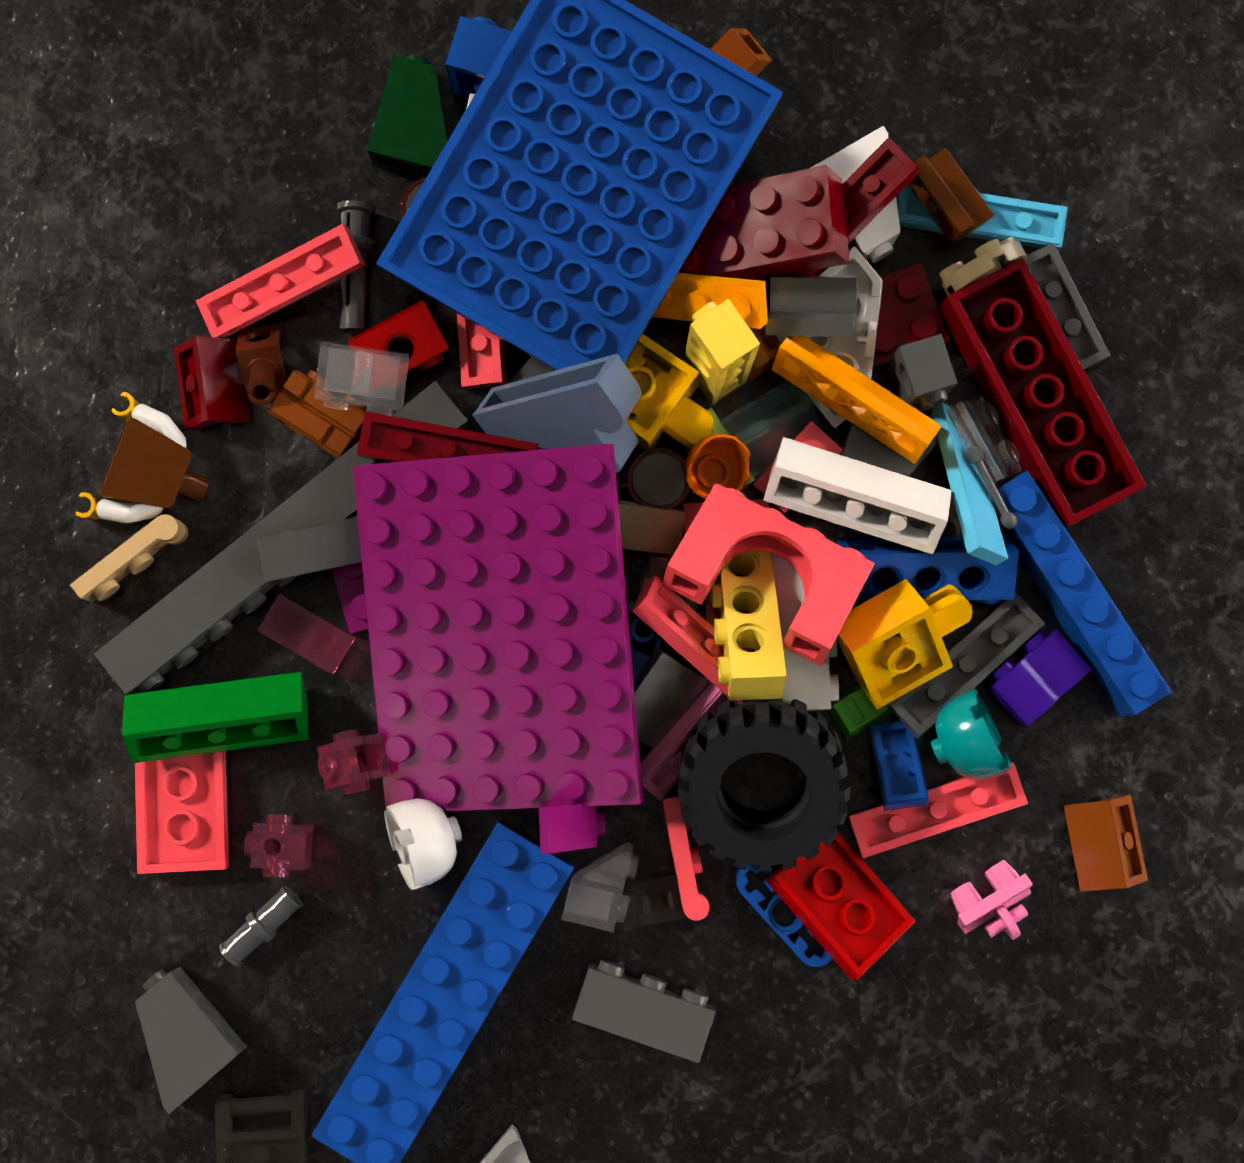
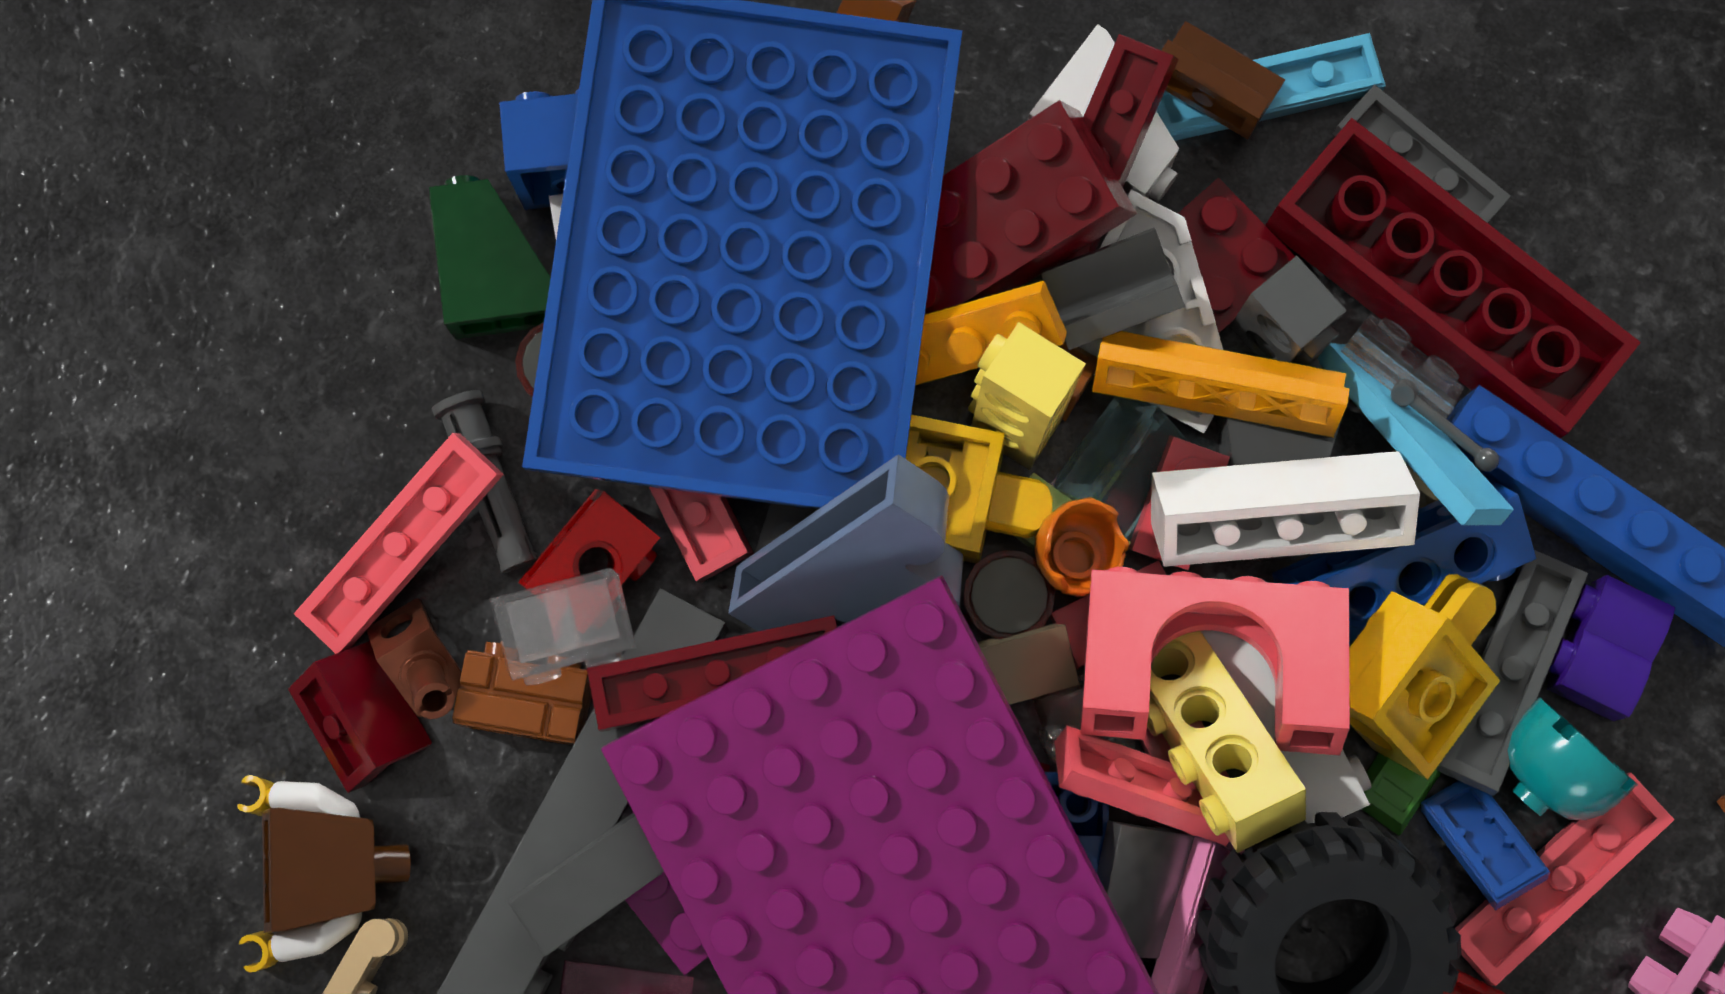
camera: 20 degrees left, 5 degrees down
dark tan plate [939,237,1027,295] -> none

